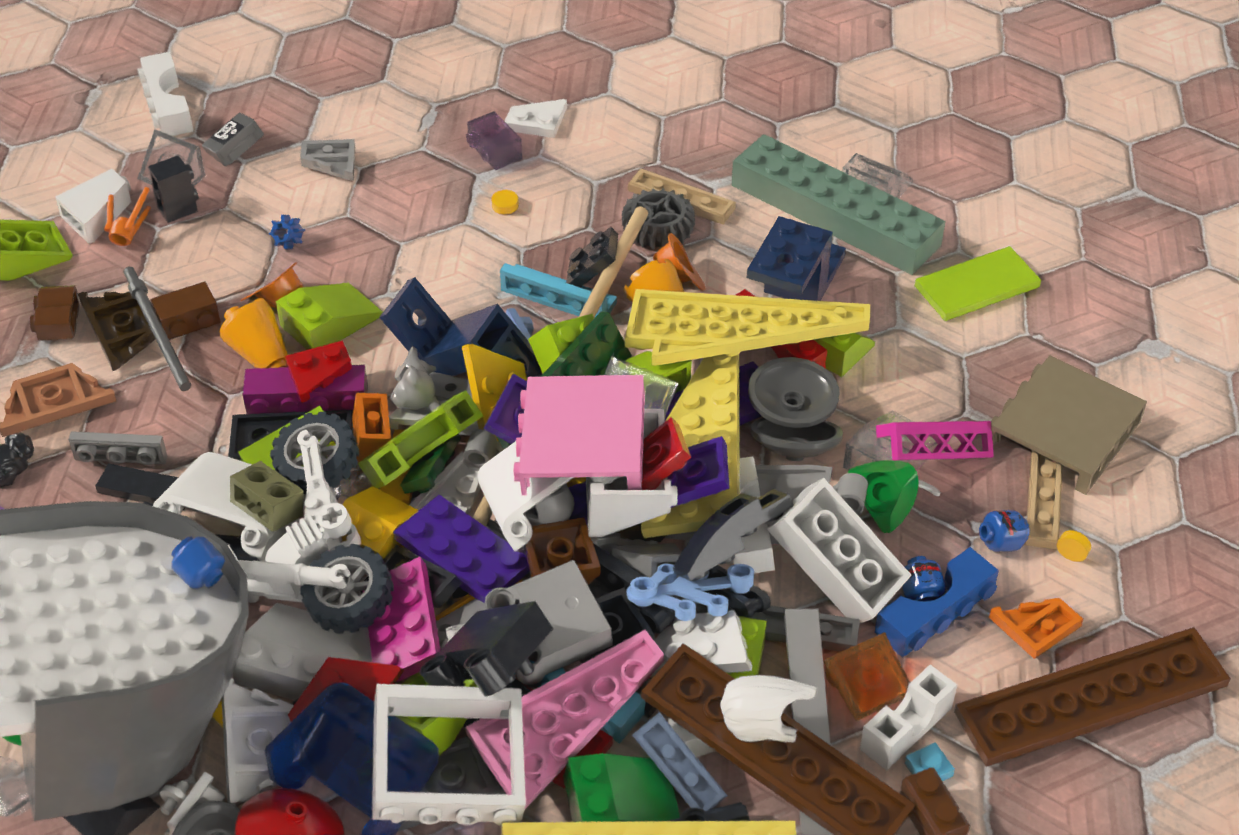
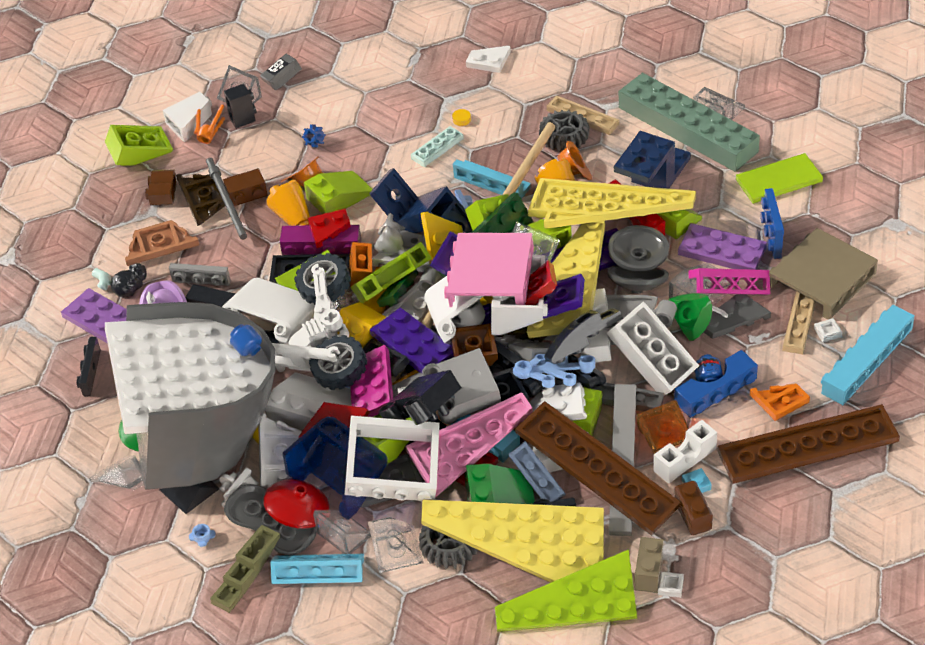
camera: 10 degrees right, 0 degrees up
white arch [137,52,194,138] -> none
olive brick [230,461,304,532] -> none
light grey wing [300,139,356,180] -> none
clear purple brick [466,111,522,170] -> none
black plate [566,227,618,288] -> none
white hair [720,675,817,742] -> none
blue head [979,510,1030,552] -> none
yellow tile [1057,530,1091,562] -> none
none -> lavender hat [139,280,187,304]
none -> light aqua tile [411,126,464,167]
none -> medium lavender plate [678,223,767,270]
none -> dark grey wing [704,294,771,339]
none -> blue plate [760,188,784,259]
none -> white tile [814,318,843,343]
none -> medium azure brick [821,305,915,405]

